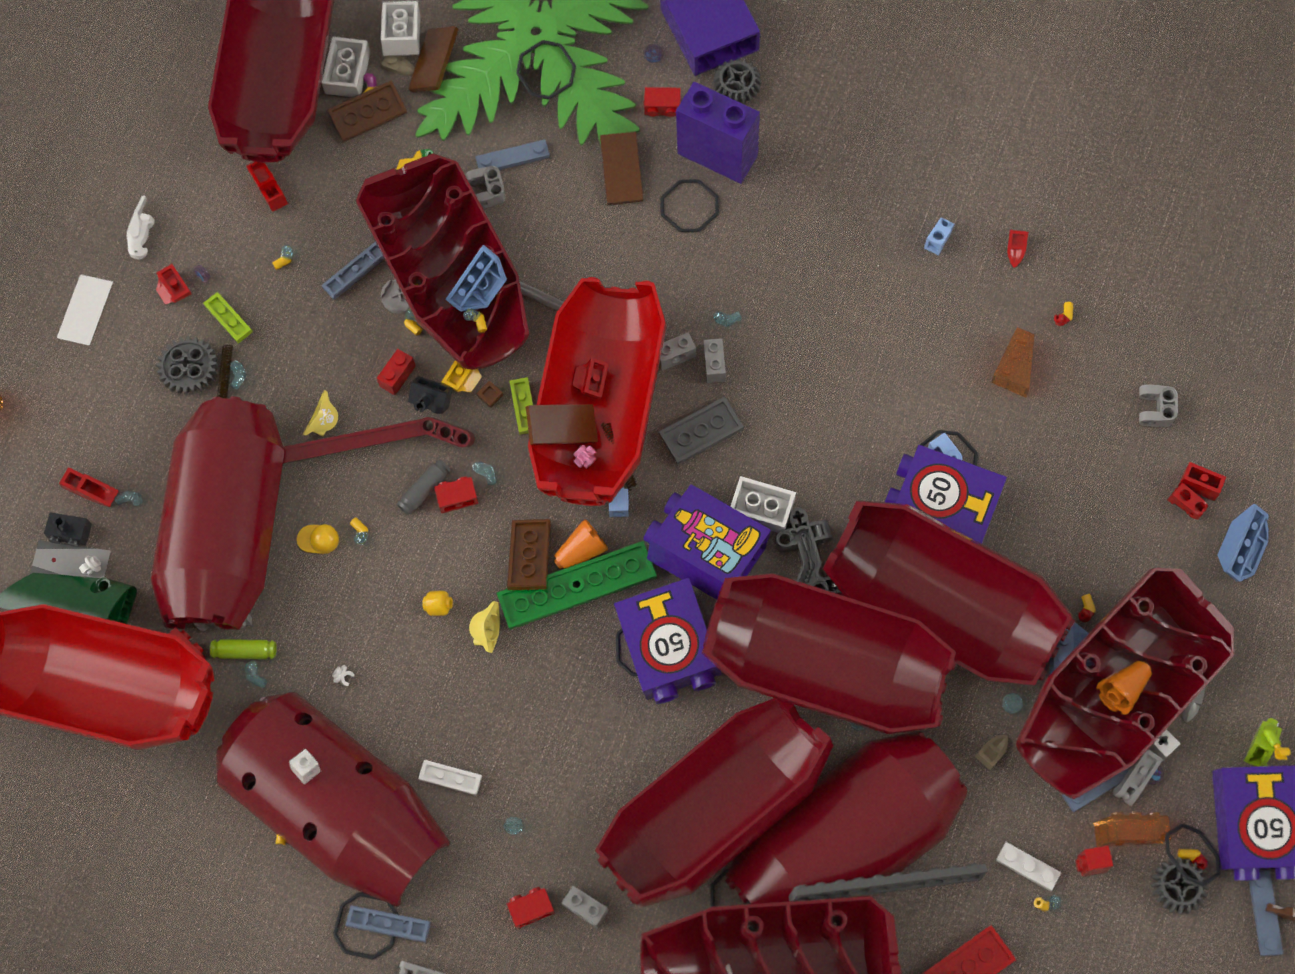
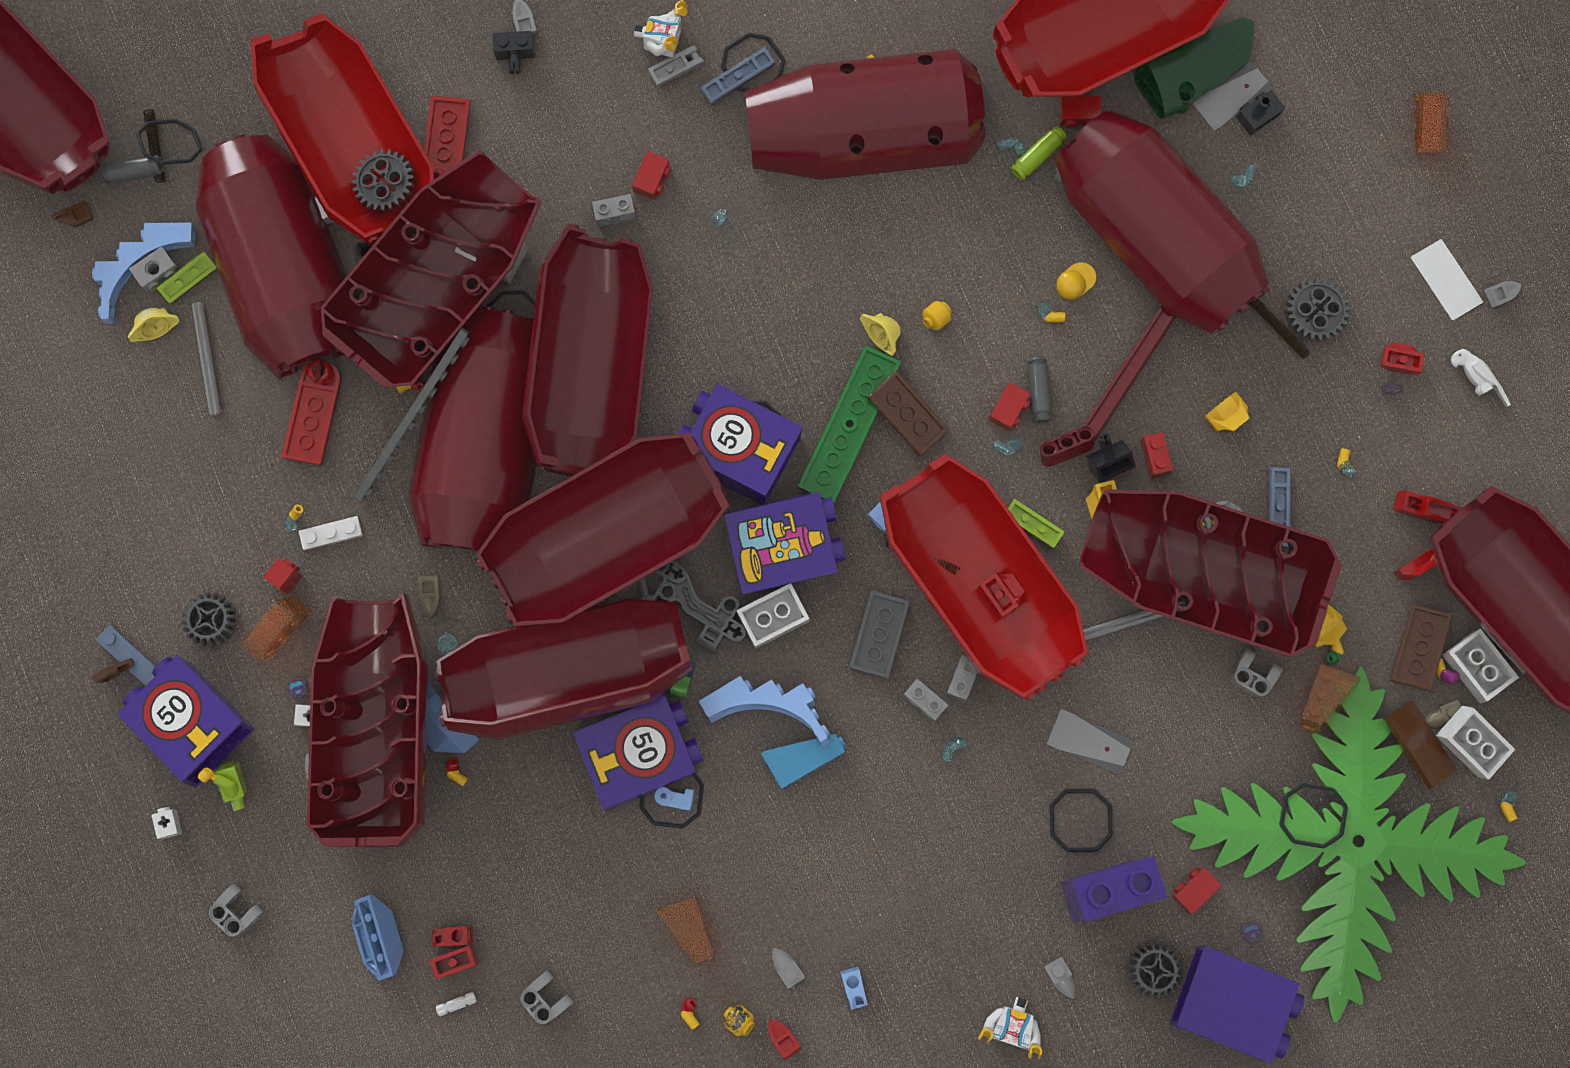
camera: 130 degrees right, 10 degrees up
red slope [59,467,119,508] -> none
white plate [79,556,101,575] -> none
lime plate [203,292,253,344] -> none
clear light blue arm [230,361,246,389] -> none
white brick [289,749,320,784] -> none
light yellow hat [303,390,338,437] -> none
white plate [332,665,354,686] -> none
white plate [418,760,482,796] -> none
medium blue wedge [445,245,507,311] -> none
arm [463,308,487,332] -> none
sand blue plate [475,140,550,170] -> none
reddish brown plate [476,381,503,408] -> none
reddish brown tile [526,404,598,445] -> none
orange cone [554,519,609,569] -> none
bright pink gear [573,445,597,468] -> none
reddish brown tile [600,132,643,205] -> none
orange cone [1097,661,1151,714] -> none
light grey plate [1113,749,1163,806] -> none
black piece [1165,824,1221,886] -> none
arm [1178,849,1208,870] -> none
none -> white axle [436,992,477,1016]
none -> light blue arch [699,676,830,747]
none -> head [724,1005,755,1037]
none -> dark azure slope [761,734,846,790]
none -> light grey plate [772,948,805,989]
none -> torso [978,997,1042,1060]
none -> light grey plate [1044,957,1075,999]
none -> light grey sticker [1047,709,1134,775]
none -> yellow slope [1204,392,1249,432]
none -> clear orange wedge [1299,664,1360,732]
none -> red slope [1394,548,1436,580]
none -> light grey plate [1484,281,1521,308]

